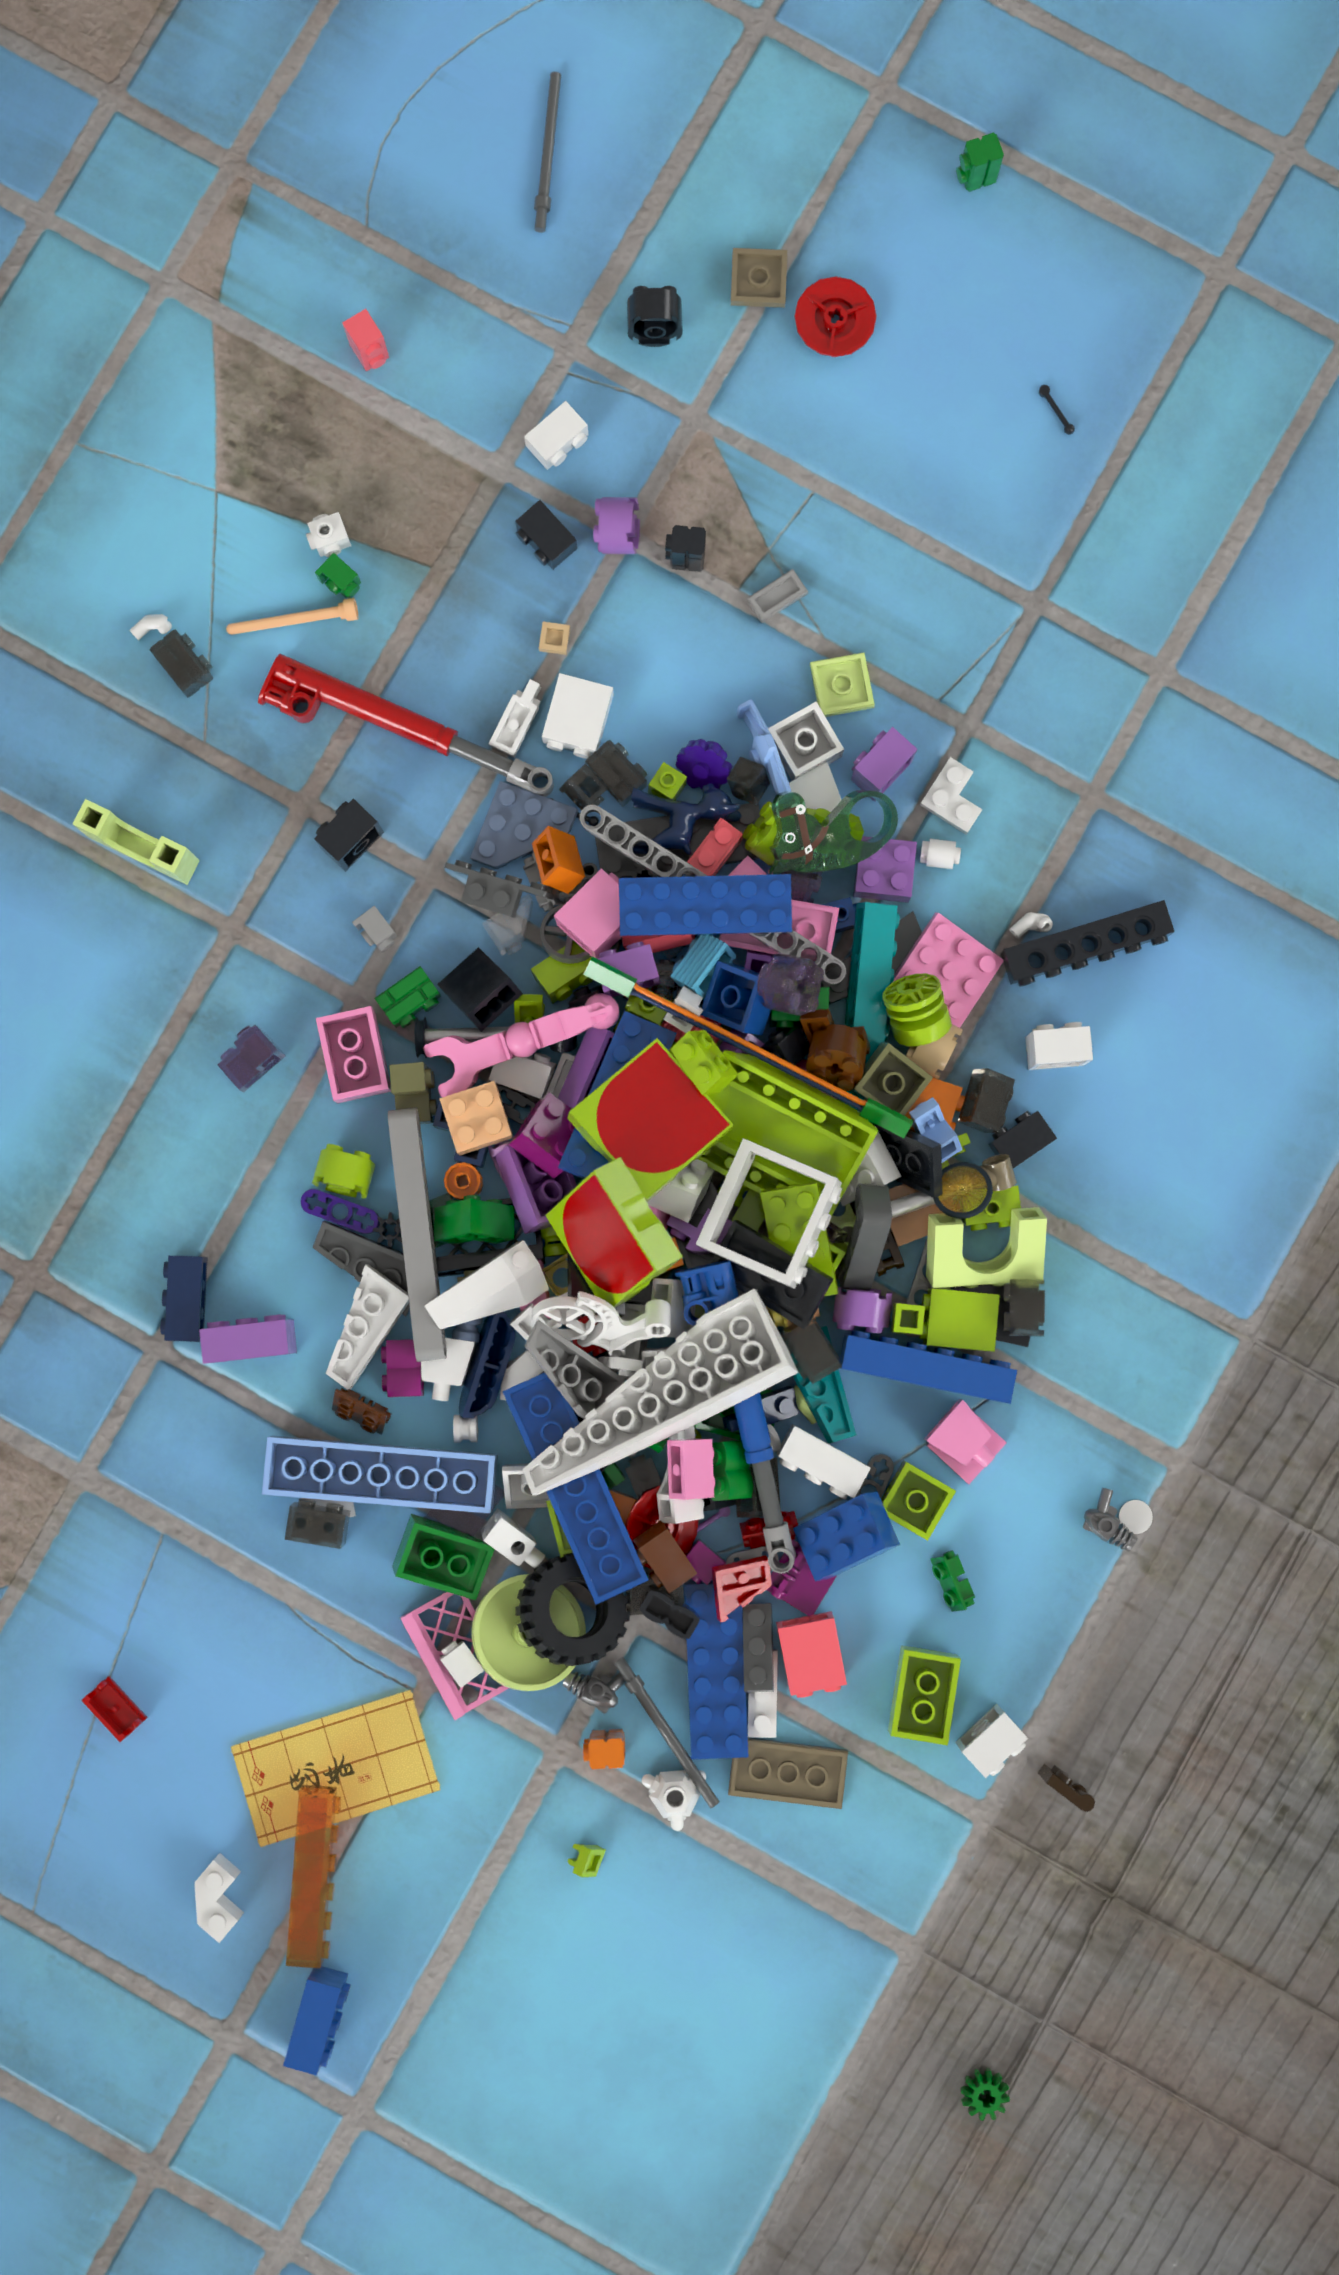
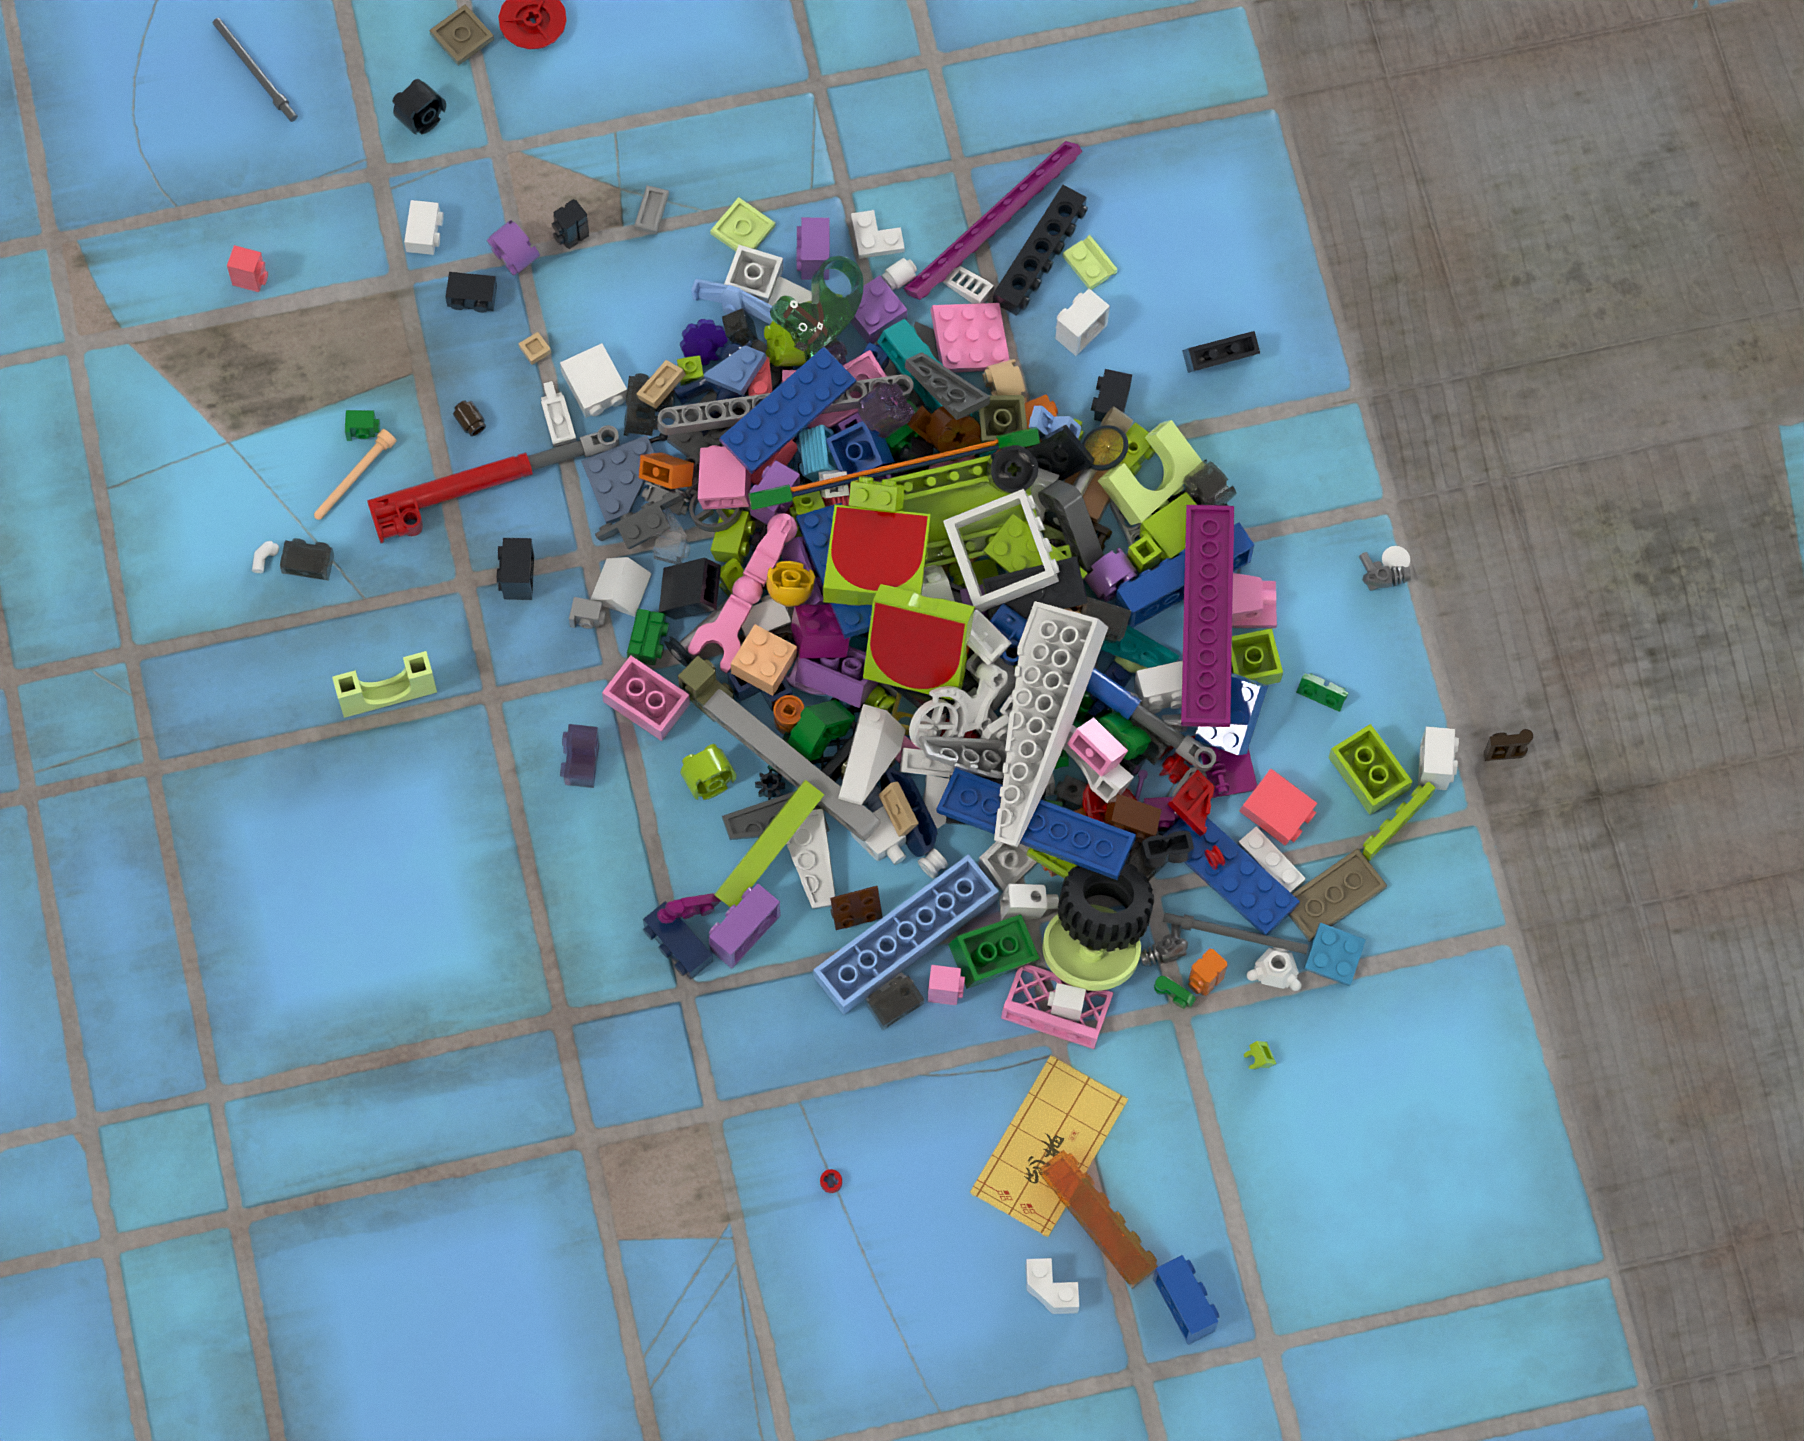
camera: 45 degrees left, 15 degrees down
red hinge [81,1676,148,1742] -> none
dark purple beam [301,1189,380,1234] -> none
white brick [306,512,351,557] -> none
magenta brick [381,1339,424,1397] -> none
dark grey plate [743,1603,774,1693] -> none
lime wheel [883,973,952,1046] -> none
clear smoke brick [958,1068,1015,1133] -> none
green gear [960,2068,1010,2121] -> none
white arm [1009,912,1053,939] -> none
none -> dark brown brick [453,400,486,437]
none -> white slope [590,557,652,617]
none -> tan plate [637,360,686,409]
none -> magenta hinge [657,893,721,923]
none -> medium blue wing [703,345,767,395]
none -> lime tile [714,779,824,907]
none -> yellow cylinder [766,561,815,607]
none -> red bush [820,1169,842,1193]
none -> tan plate [879,782,919,837]
none -> magenta plate [903,141,1082,300]
none -> dark grey wing [905,352,990,420]
none -> bright pink brick [928,965,965,1005]
none -> white slope [943,266,994,304]
none -> white hinge [967,609,1012,665]
none -> black brick [986,445,1038,494]
none -> yellowish green plate [1062,235,1117,290]
none -> green plate [1154,976,1197,1009]
none -> white slope [1161,714,1187,732]
none -> magenta plate [1181,505,1234,727]
none -> black brick [1182,331,1260,373]
none -> red bush [1204,845,1226,870]
none -> dark azure plate [1303,923,1366,986]
none -> lime plate [1362,781,1436,861]

